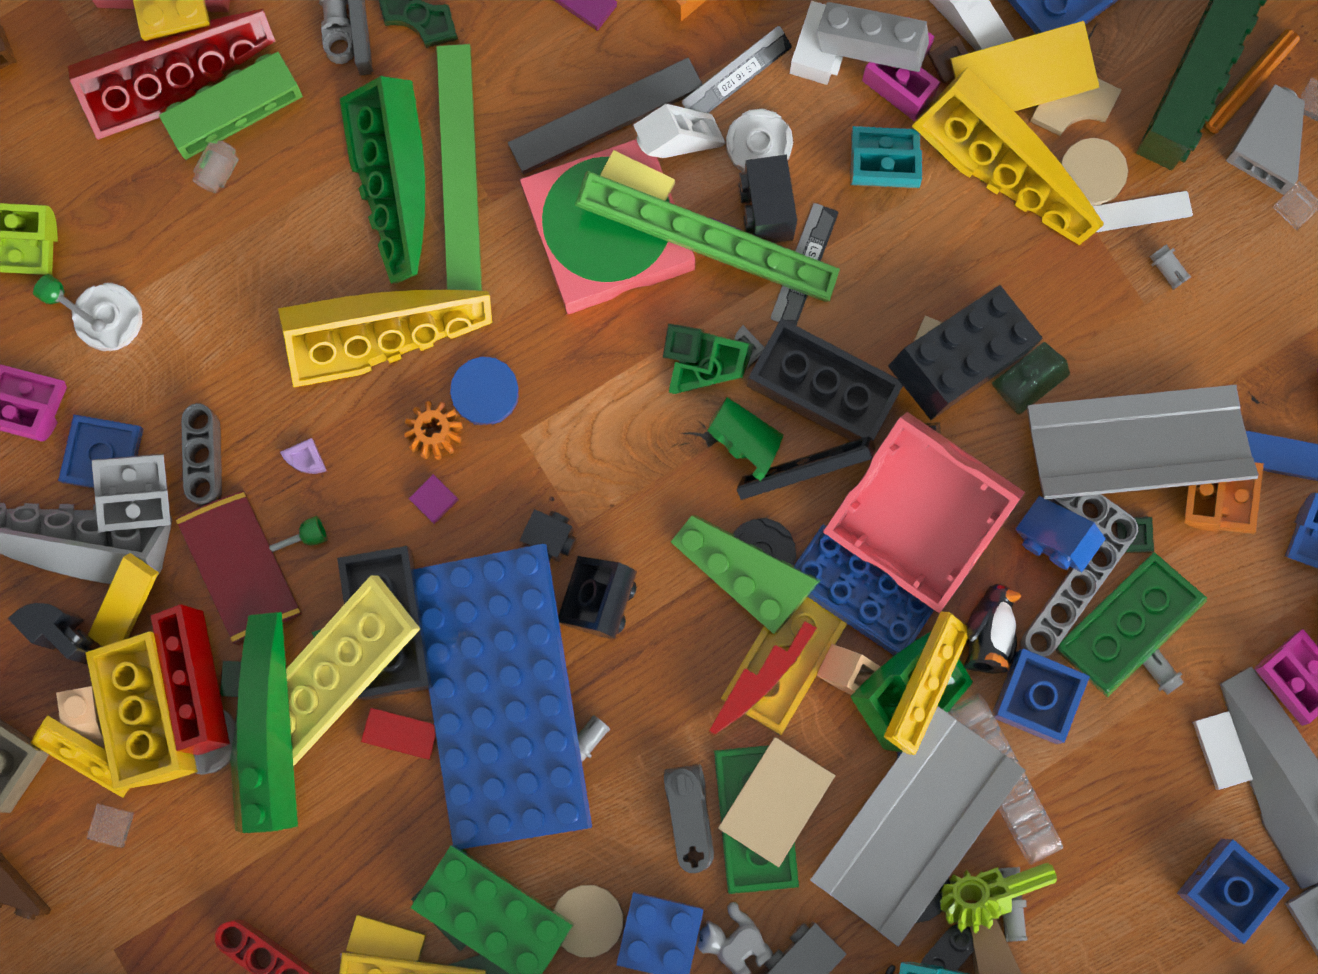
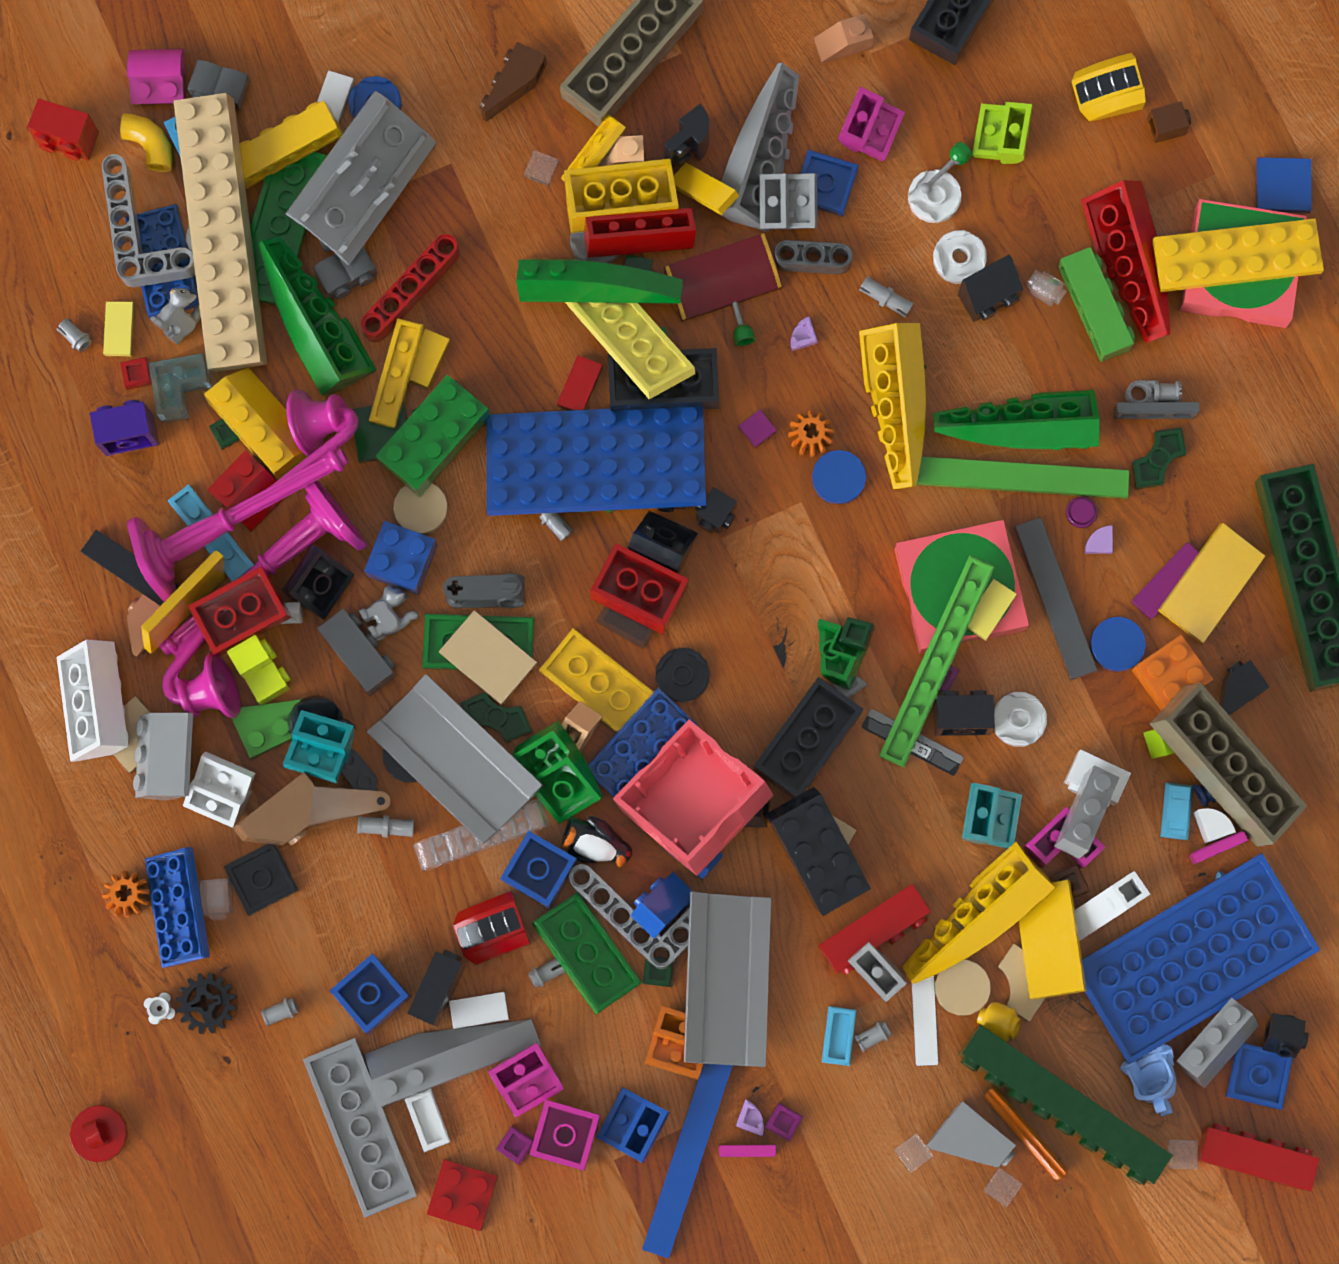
camera: 100 degrees right, 0 degrees up
white slope [633,104,726,158] -> none
bright green wing [671,515,821,634] -> none
sticker [682,26,792,113] -> none
green slope [707,397,784,481] -> none
red slope [709,621,817,736] -> none
black tile [736,436,876,500] -> none
yellow tile [884,611,968,755] -> none
lime gear [940,863,1057,934] -> none
clear green slope [992,342,1070,415] -> none
none -> black brick [407,949,466,1027]
none -> red slope [453,891,531,965]
none -> dark green tile [460,692,532,743]
none -> red brick [590,543,689,635]
none -> clear smoke tile [596,606,654,649]
none -> lavender tile [736,1099,764,1136]
none -> magenta tile [765,1103,803,1141]
none -> red brick [818,884,931,975]
none -> medium azure tile [822,1006,857,1066]
none -> light grey slope [848,941,907,1002]
none -> light grey pin [859,276,914,318]
none -> white tile [933,230,987,284]
none -> black slope [958,254,1023,322]
none -> yellow head [977,1002,1021,1042]
none -> magenta piece [1066,497,1098,528]
none -> lavender tile [1084,526,1113,554]
none -> blue tile [1090,617,1146,672]

